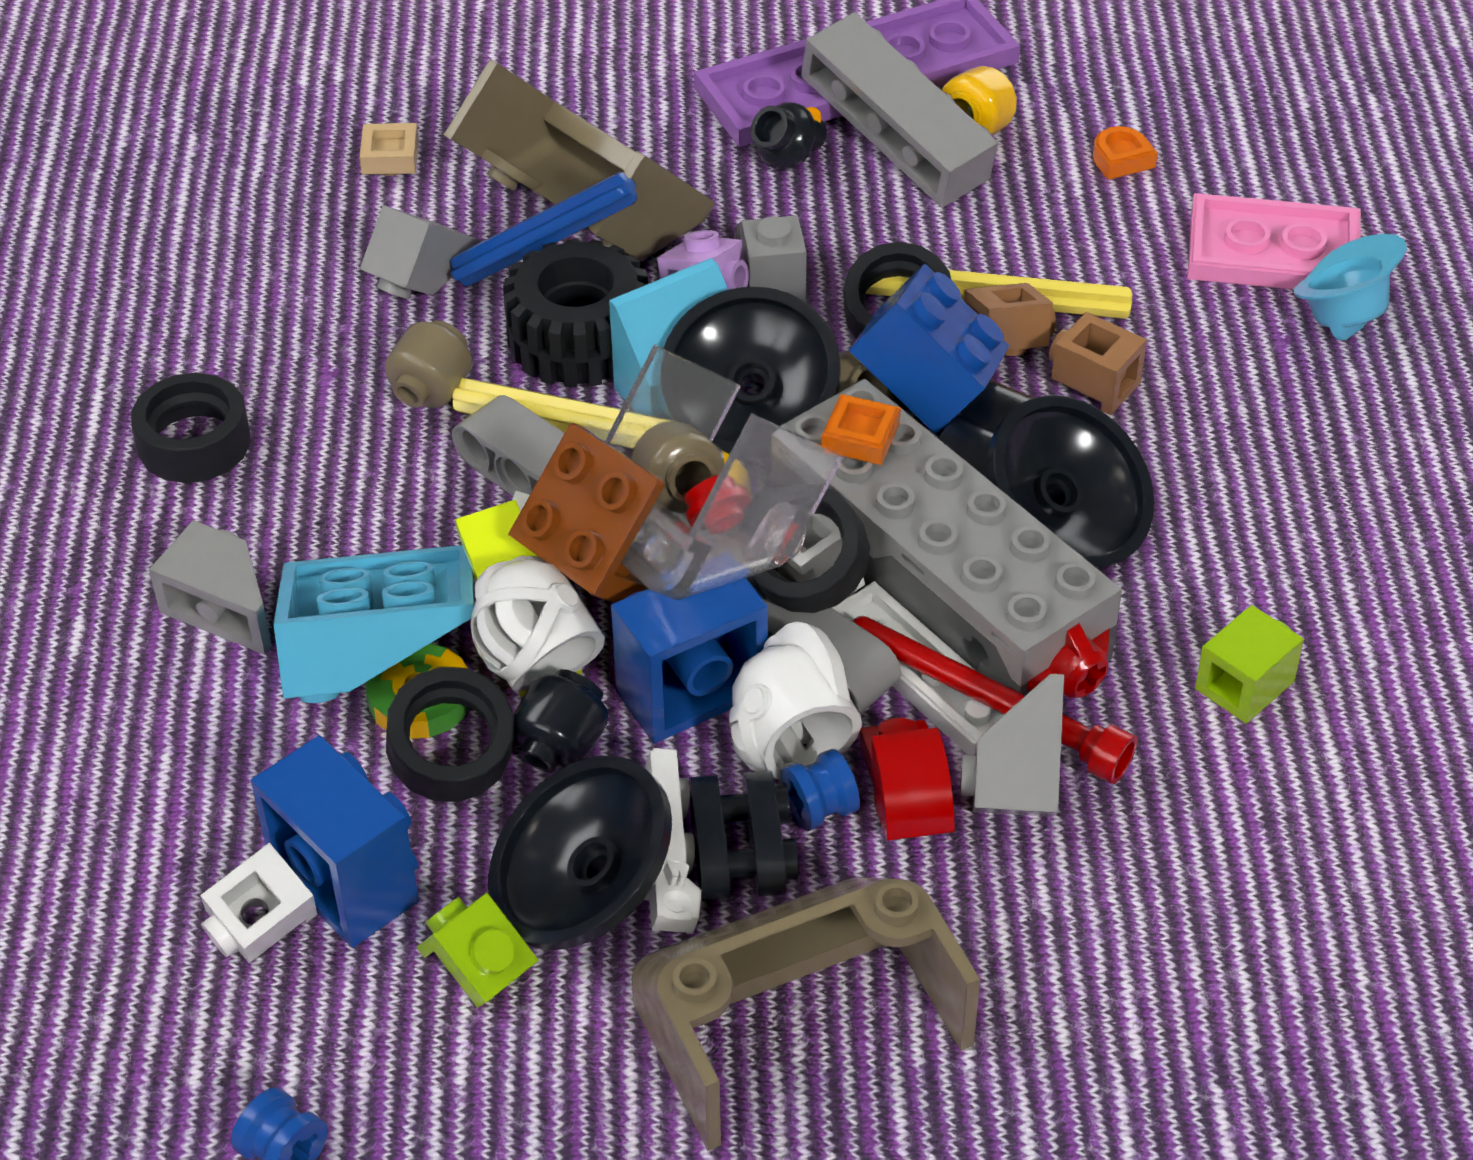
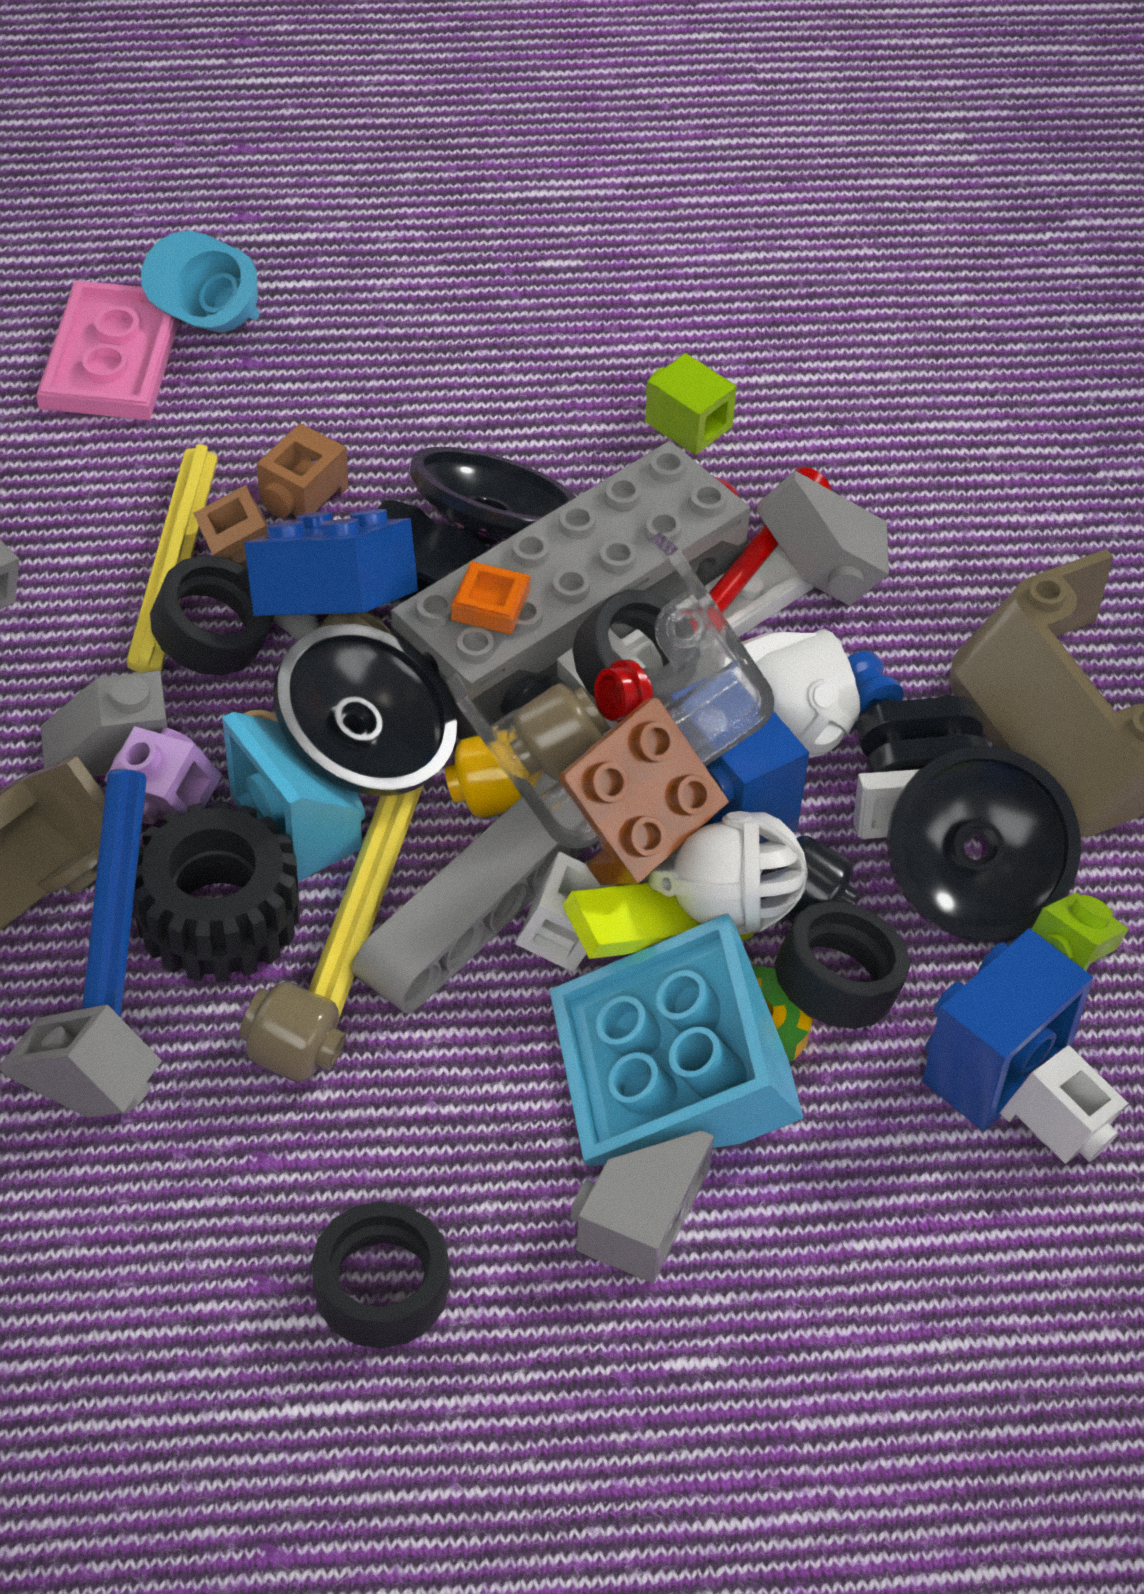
camera: 95 degrees left, 5 degrees up
red brick [860,718,955,841] -> none

